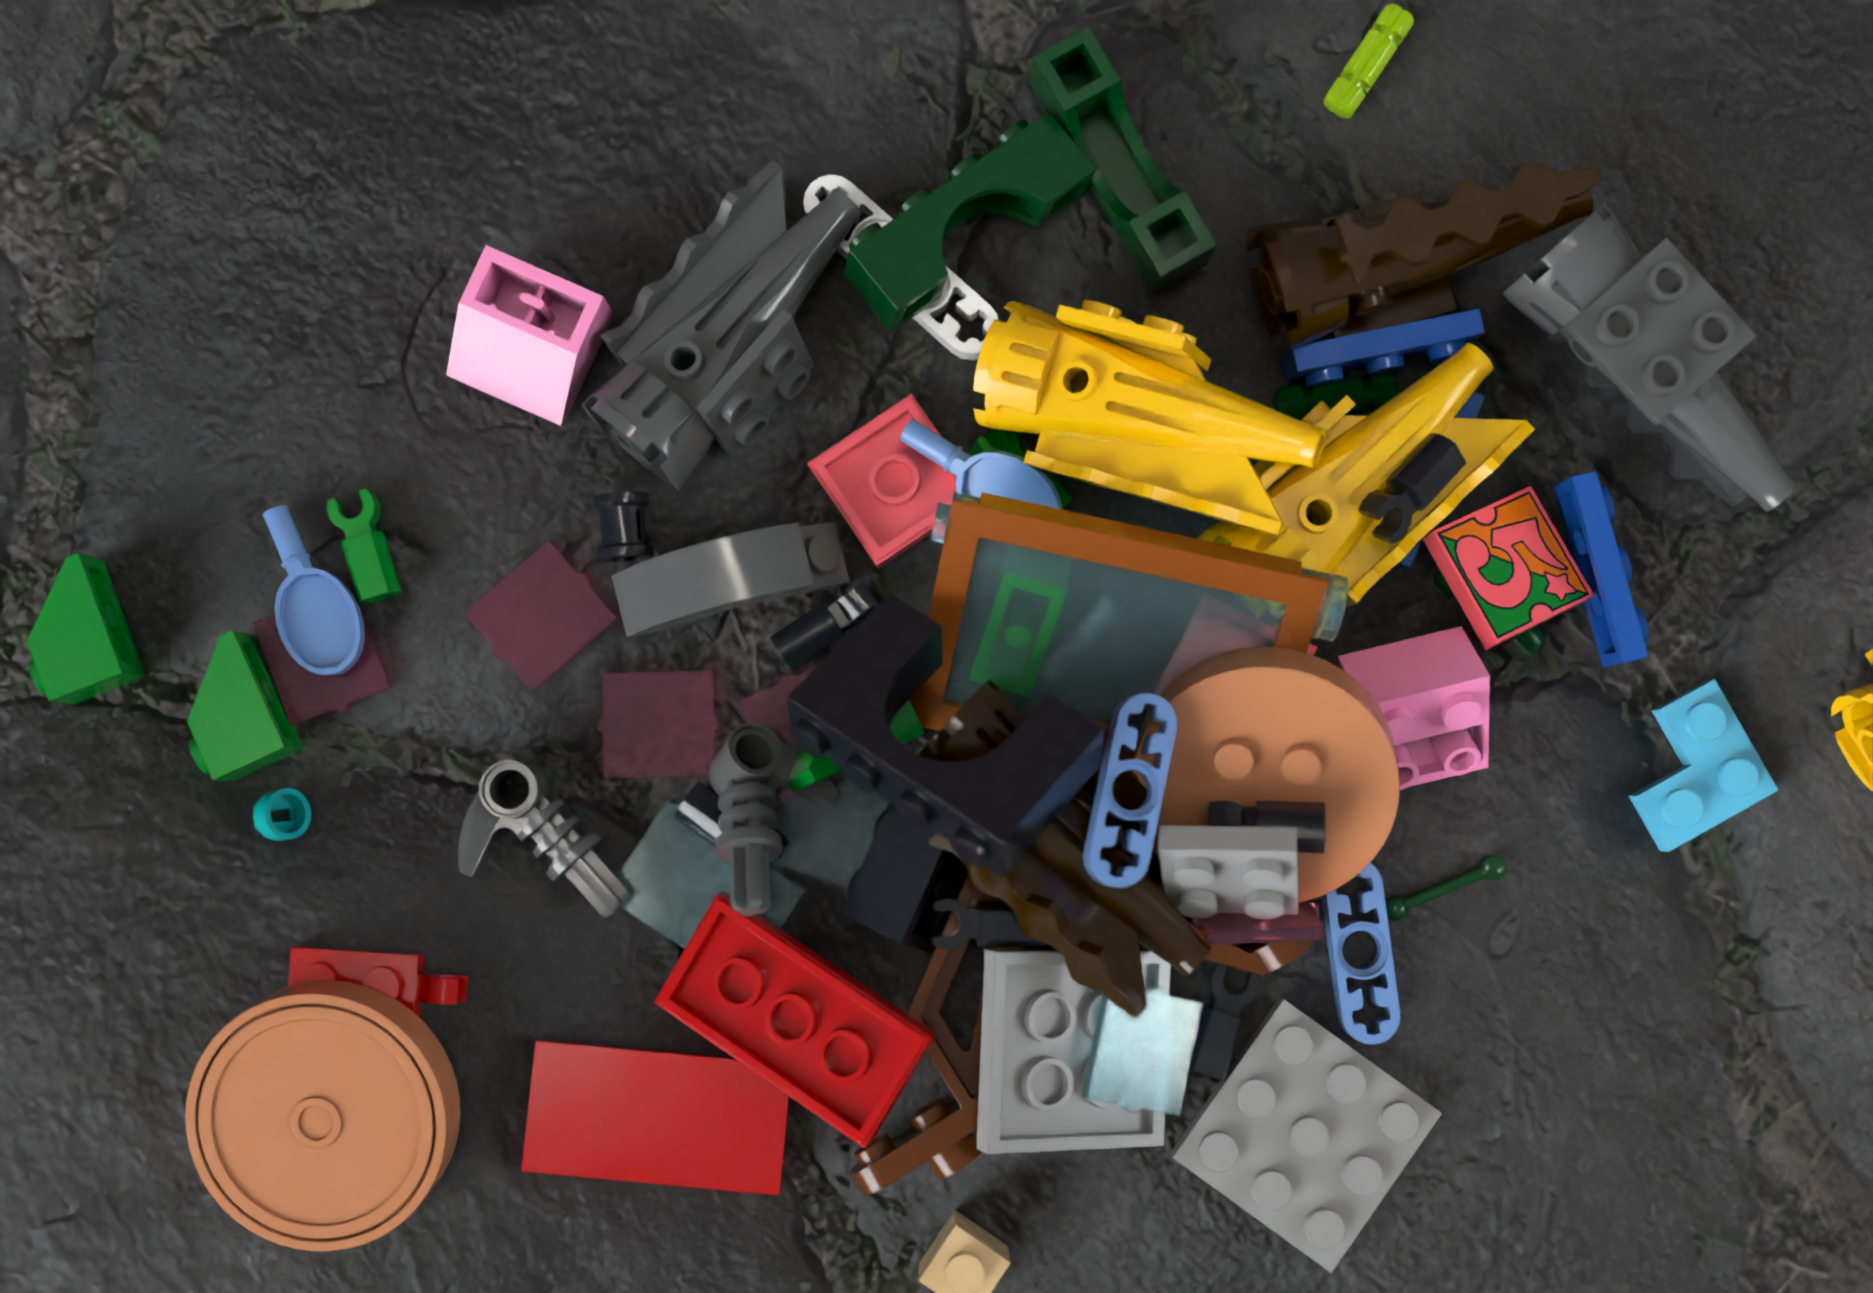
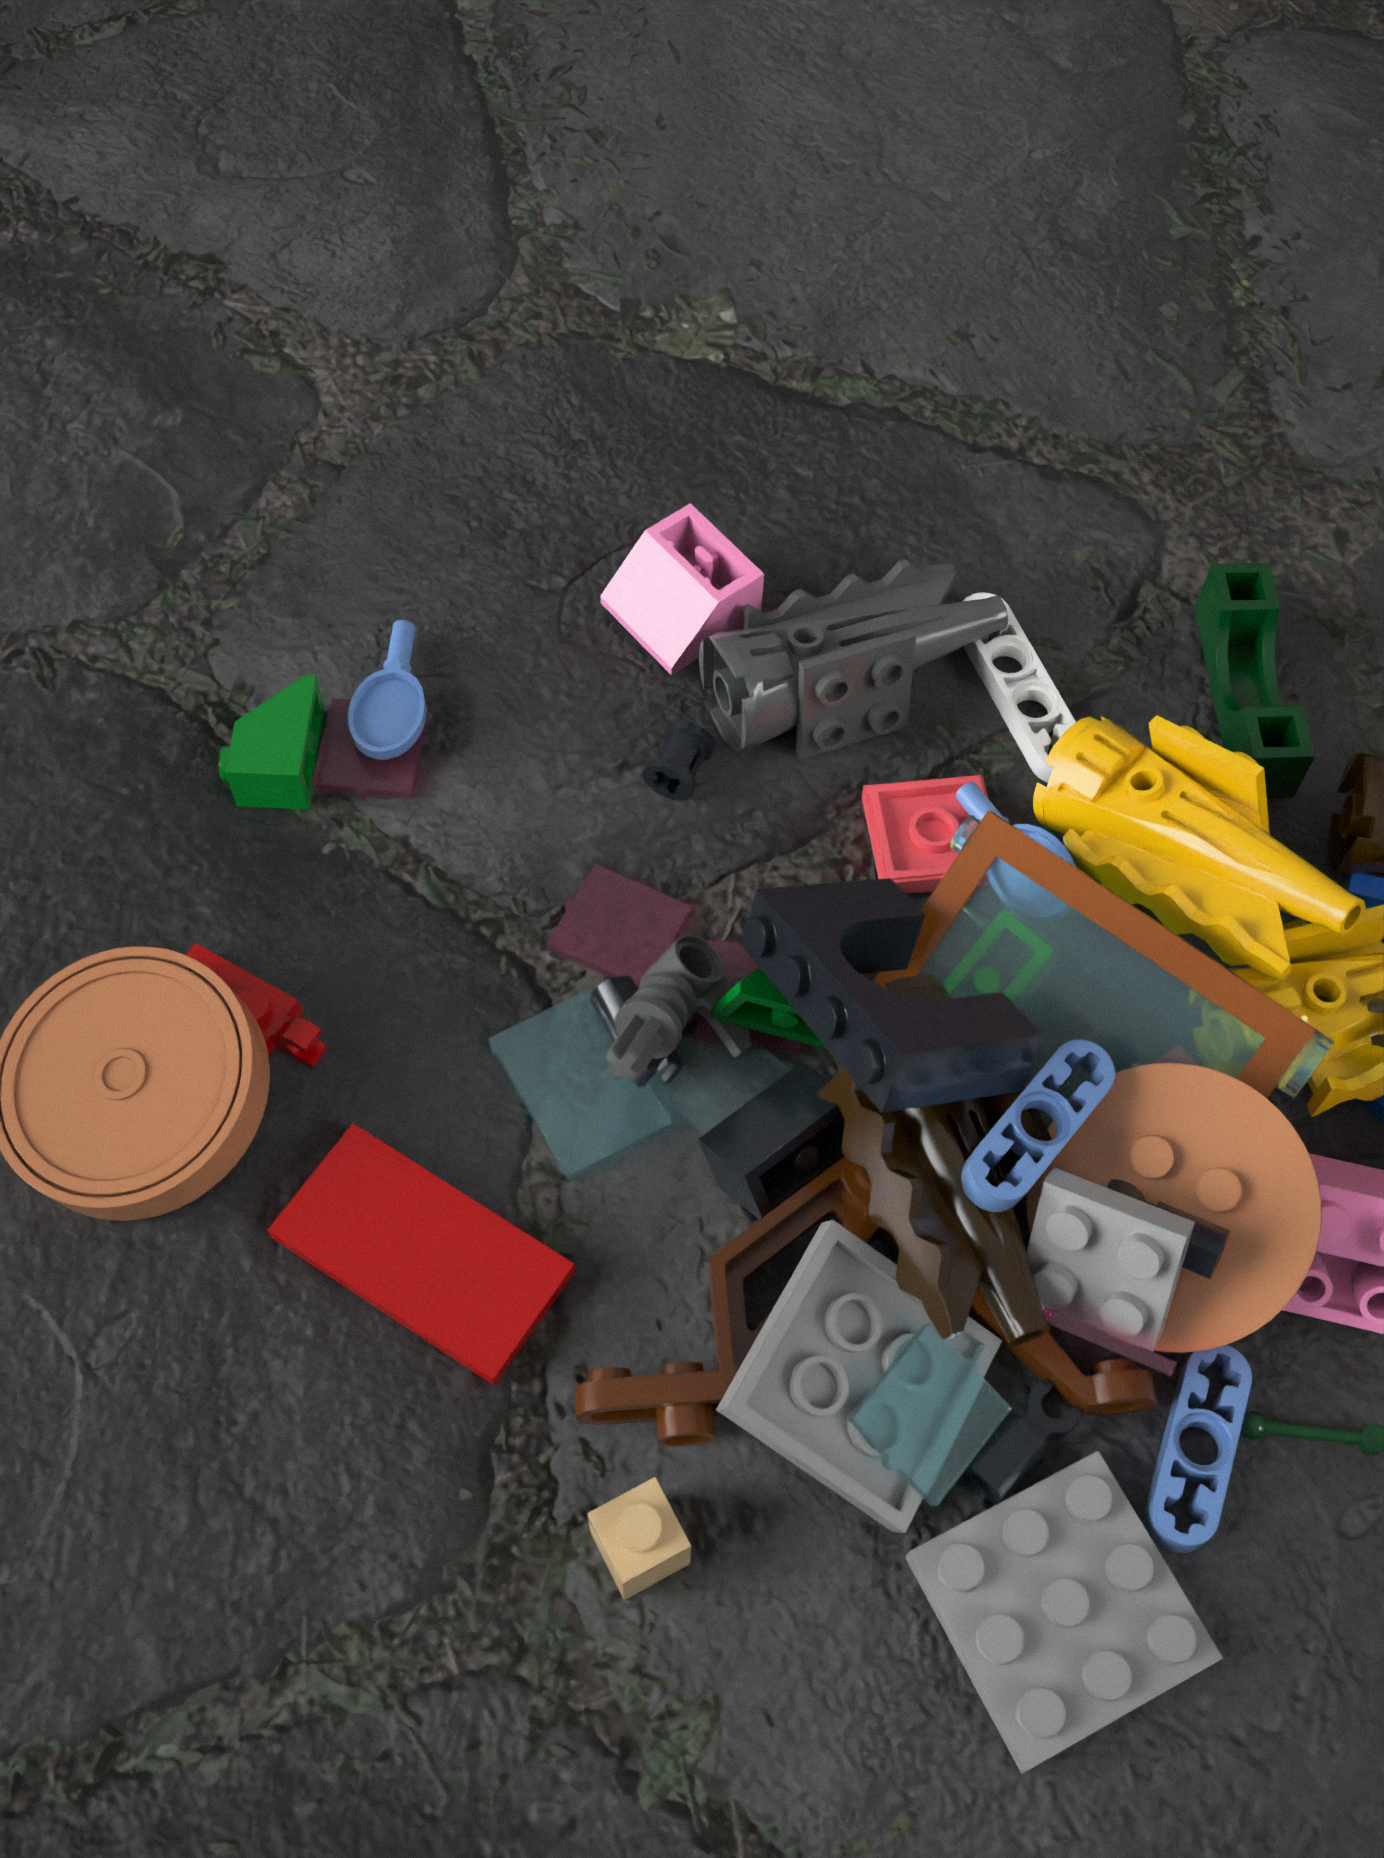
camera: 30 degrees right, 25 degrees down
green slope [27,553,146,704] -> none
teal hinge [253,788,311,841] -> none
green bar [326,488,402,605] -> none
dark grey piece [458,760,631,917] -> none
clear pink piece [465,541,618,692] -> none
dark grey arch [611,522,850,637] -> none
red tile [654,892,937,1149] -> none
dark green arch [844,111,1096,333] -> none
black bar [931,898,1046,949] -> none

